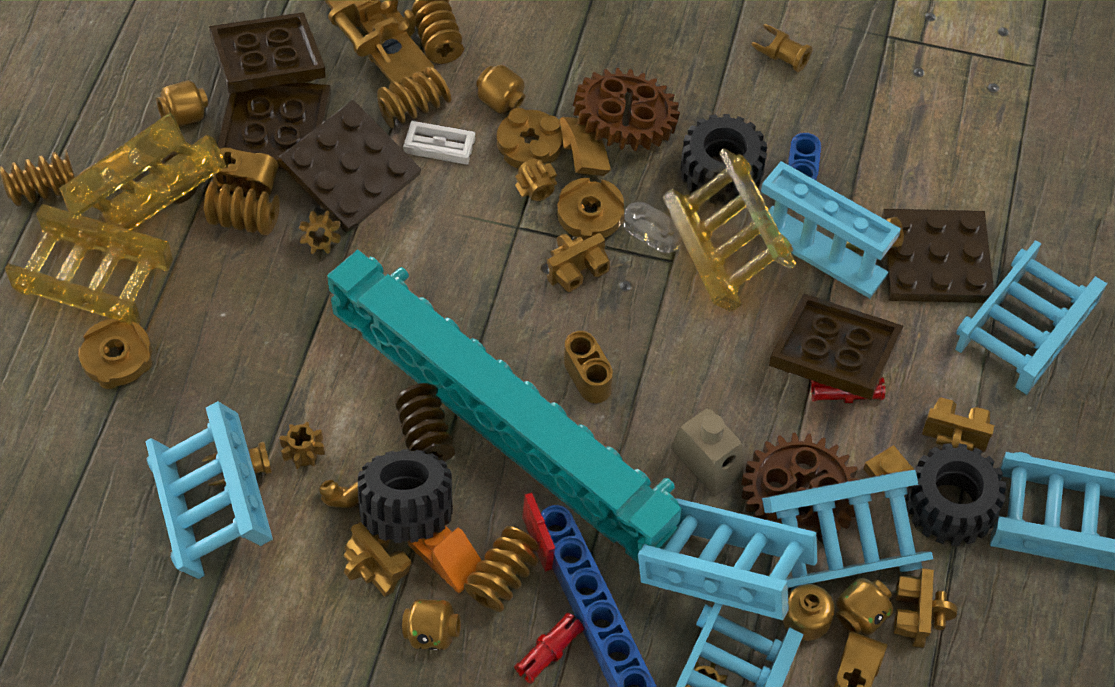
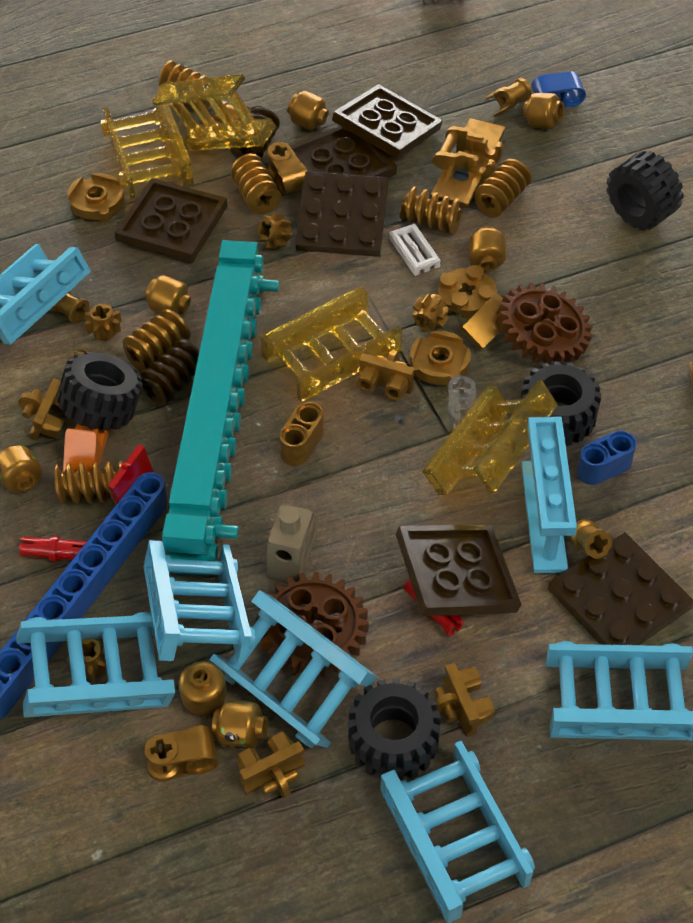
camera: 55 degrees right, 5 degrees down
pearl gold plate [863,445,914,495] -> none
none -> dark brown plate [115,178,228,262]
none -> pearl gold piece [122,309,191,371]
none -> pearl gold head [145,275,191,315]
none -> clear yellow fence [260,286,402,402]

